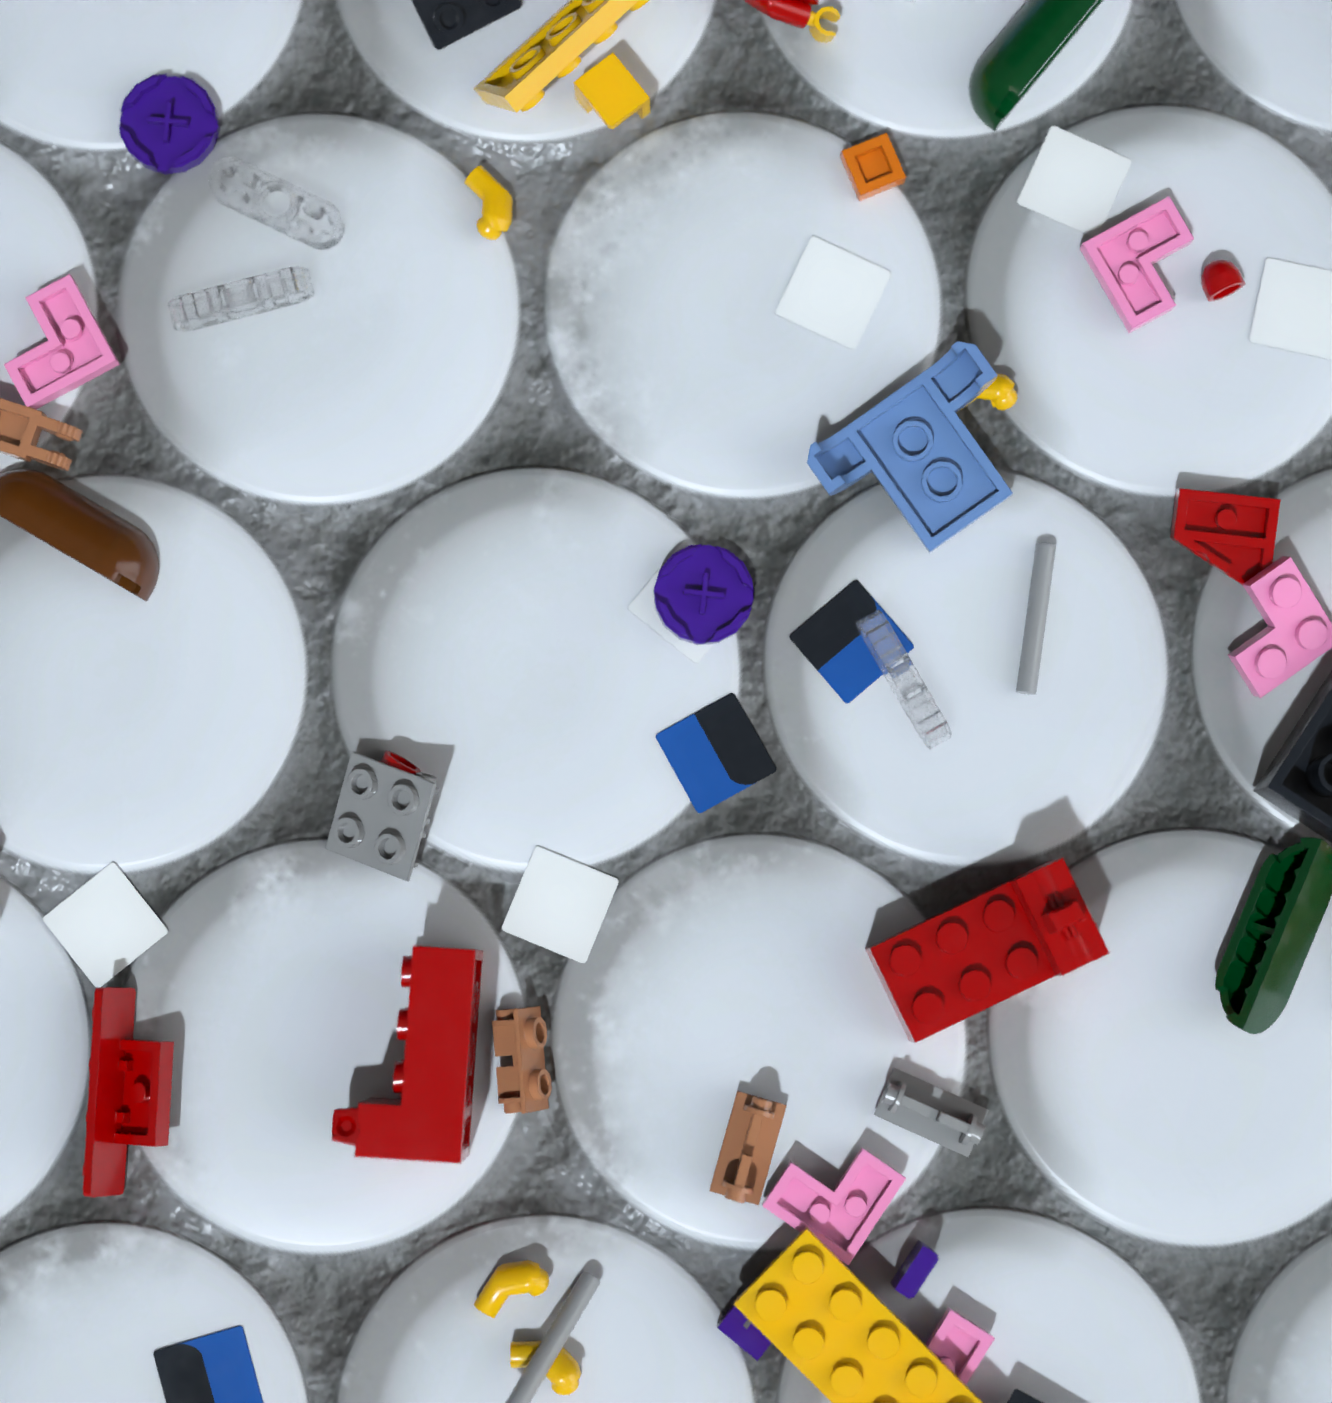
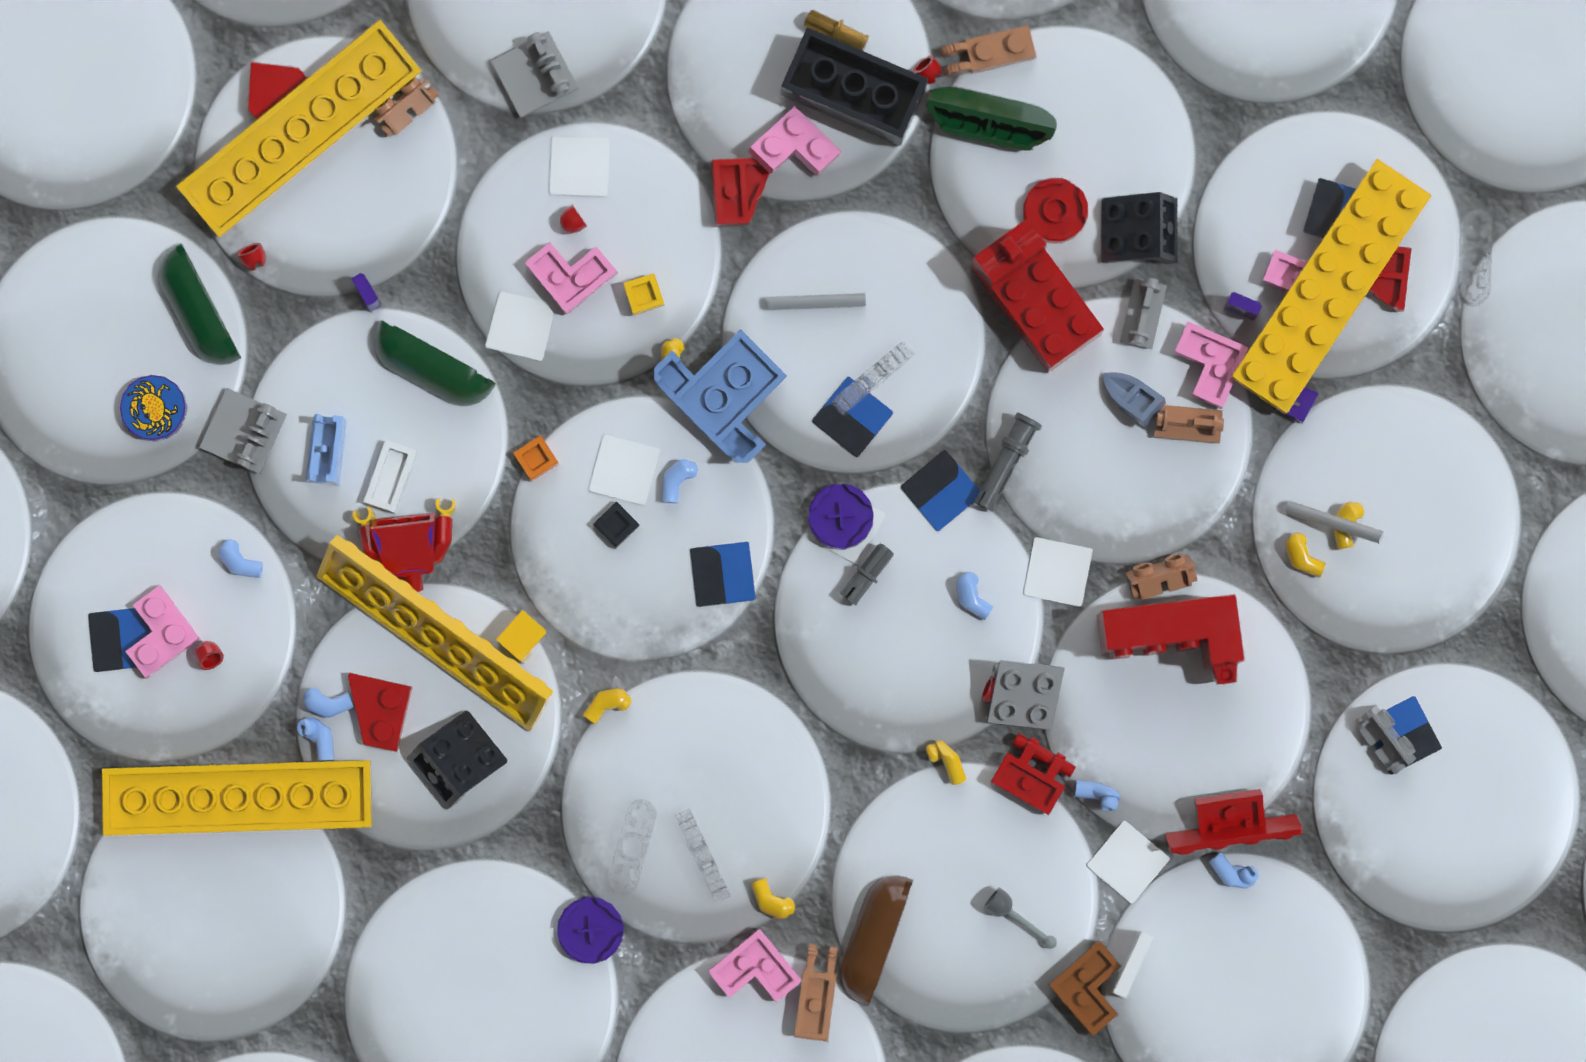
camera: 100 degrees left, 0 degrees up
none -> black tile [593,501,640,549]
none -> yellow plate [623,273,665,316]
none -> light blue arm [662,459,698,504]
none -> sticker [690,542,756,607]
none -> yellow arm [750,878,795,919]
none -> dark grey axle [840,543,894,606]
none -> yellow arm [925,740,967,785]
none -> light blue arm [956,572,993,620]
none -> dark grey pin [974,412,1042,512]
none -> hinge [983,887,1057,949]
none -> red plate [990,733,1076,815]
none -> red tile [1023,178,1088,244]
none -> light blue arm [1074,780,1120,811]
none -> black bracket [1101,192,1178,264]
none -> sand blue plate [1103,372,1166,427]
none -> light blue arm [1208,852,1258,888]
none -> light grey hinge [1355,705,1416,774]

